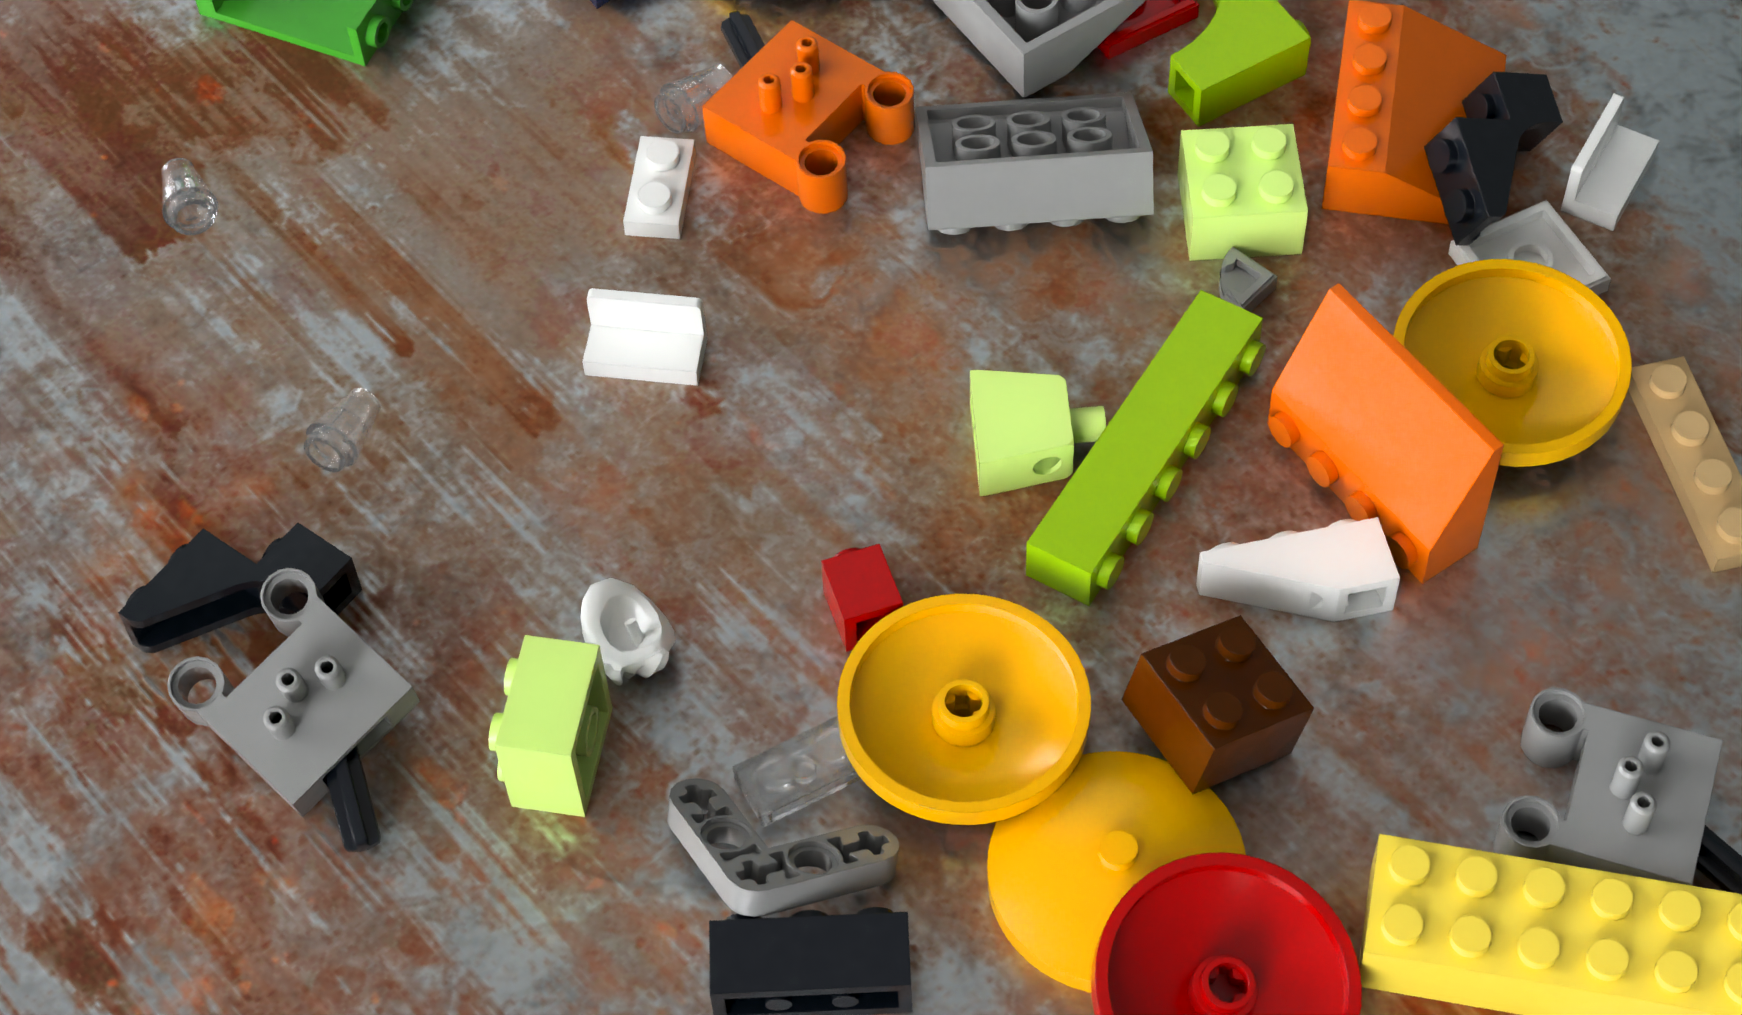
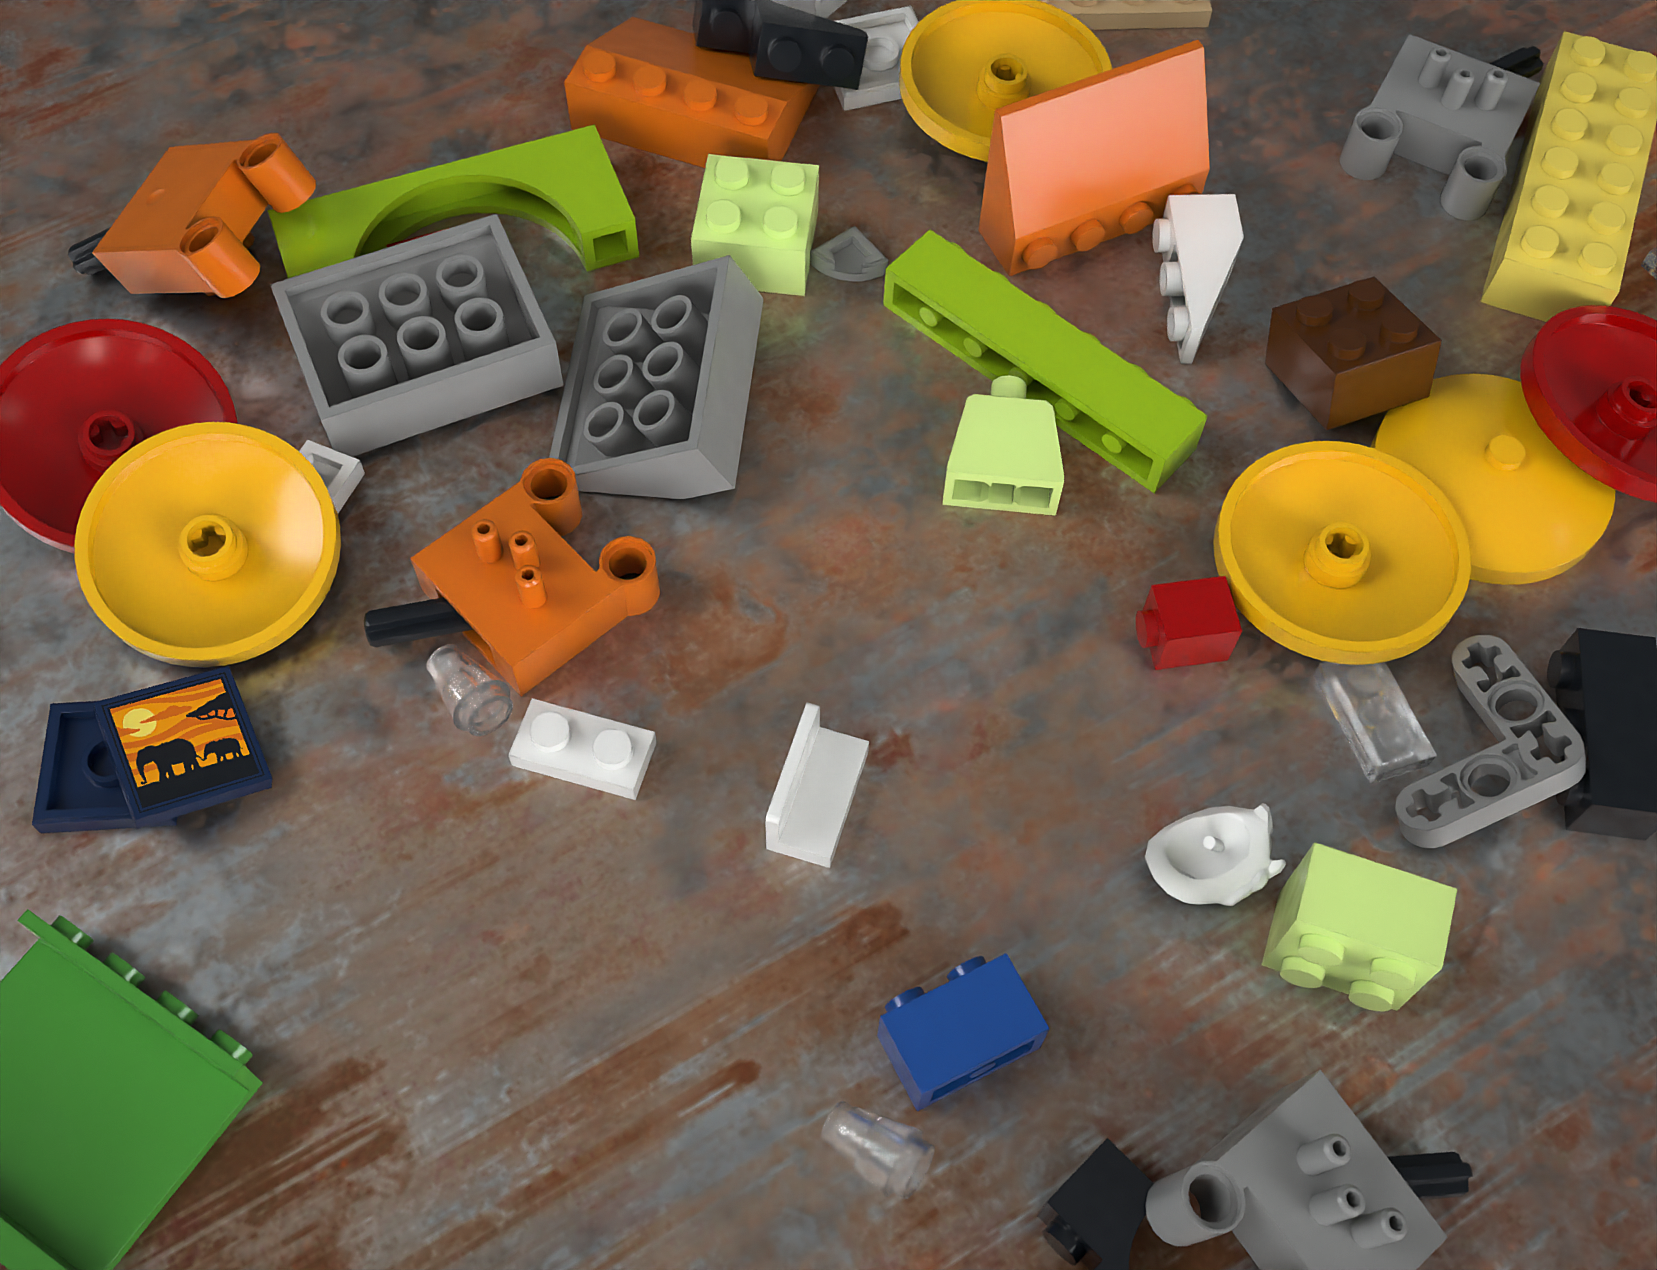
camera: 85 degrees left, 5 degrees up
none -> blue brick [877,953,1050,1112]

